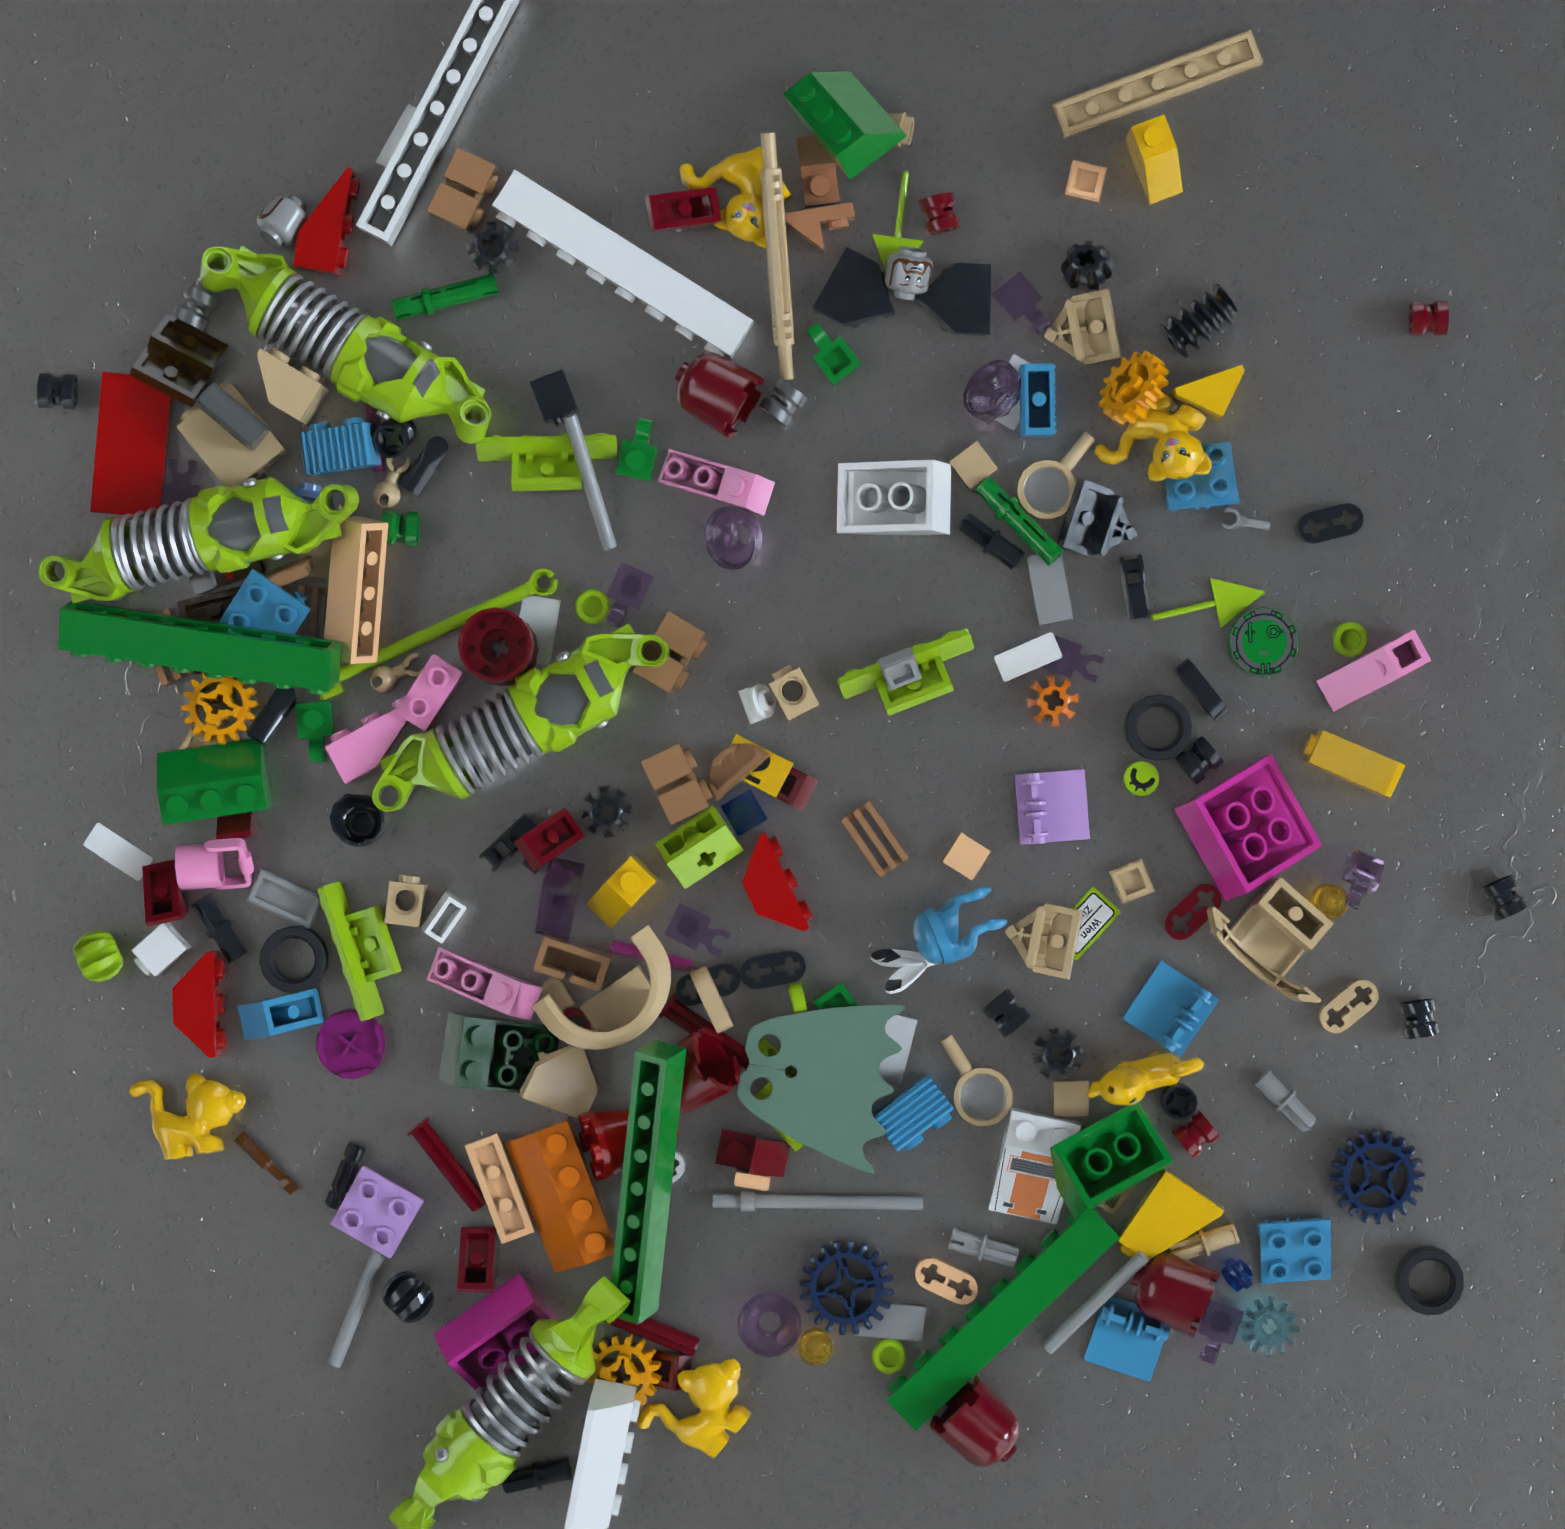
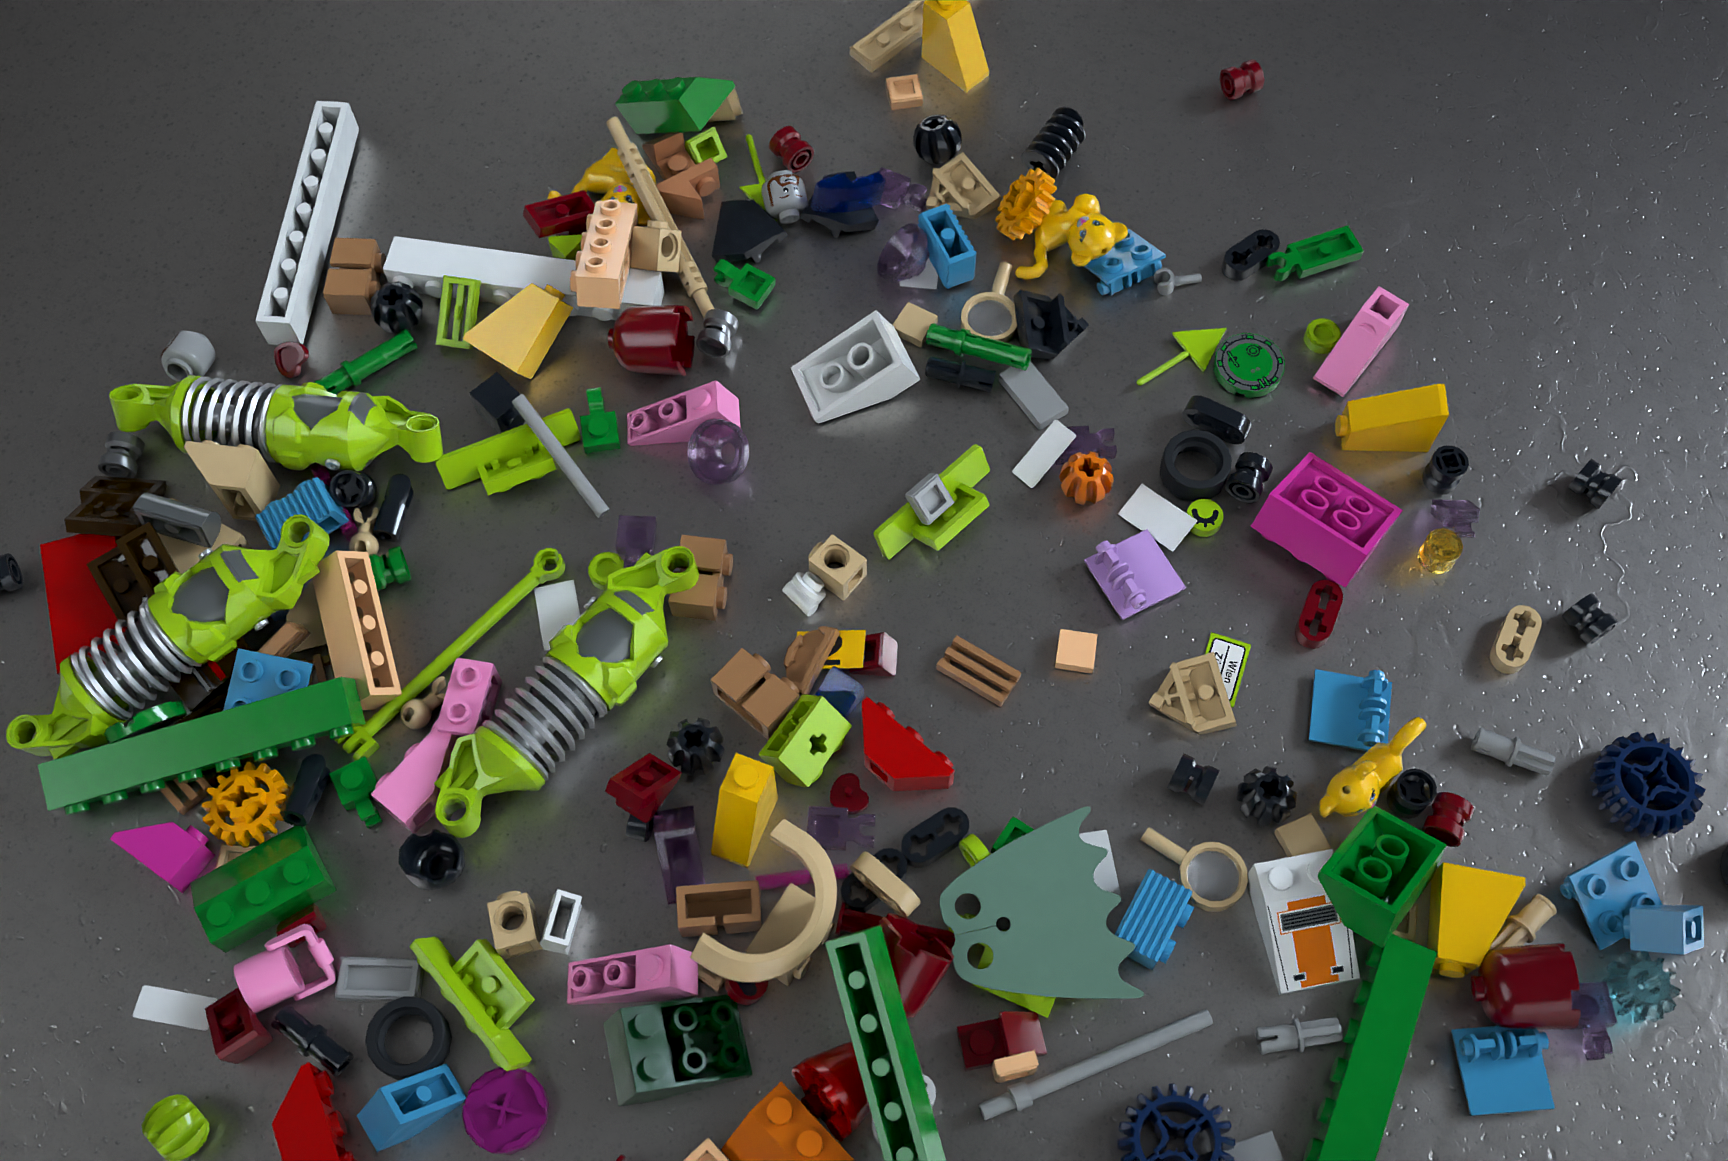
camera: 20 degrees left, 25 degrees down
white brick [131,922,191,977] -> none
red slope [293,168,360,277] -> none
dark red wheel [458,607,539,687] -> none
black bar [479,813,537,873] -> none
tan slope [520,1045,599,1119] -> none
dark azure hair [871,887,1007,994] -> none
light nougat beam [915,1256,978,1305] -> none
light grey bar [1042,1251,1149,1354] -> none
tan tile [1109,859,1155,905] -> none
black bar [1119,554,1152,620] -> none
yellow slope [1169,365,1245,422] -> none
tan piece [1207,877,1334,1003] -> none
clear blue plate [1221,1258,1253,1292] -> none
none -> dark brown slope [87,522,180,629]
none -> green tile [104,701,187,744]
none -> dark pink slope [110,822,216,894]
none -> piece [274,342,309,378]
none -> lime tile [436,275,481,350]
none -> yellow slope [462,283,573,380]
none -> lime slope [549,235,582,261]
none -> light nougat brick [570,199,638,309]
none -> tan brick [630,220,682,272]
none -> lime slope [685,127,727,165]
none -> clear blue slope [811,171,886,213]
none -> dark red piece [830,773,869,814]
none -> white sticker [1118,484,1197,552]
none -> green plate [1266,225,1364,281]
none -> black wheel [1422,445,1469,494]
none -> dark azure slope [1624,905,1704,955]

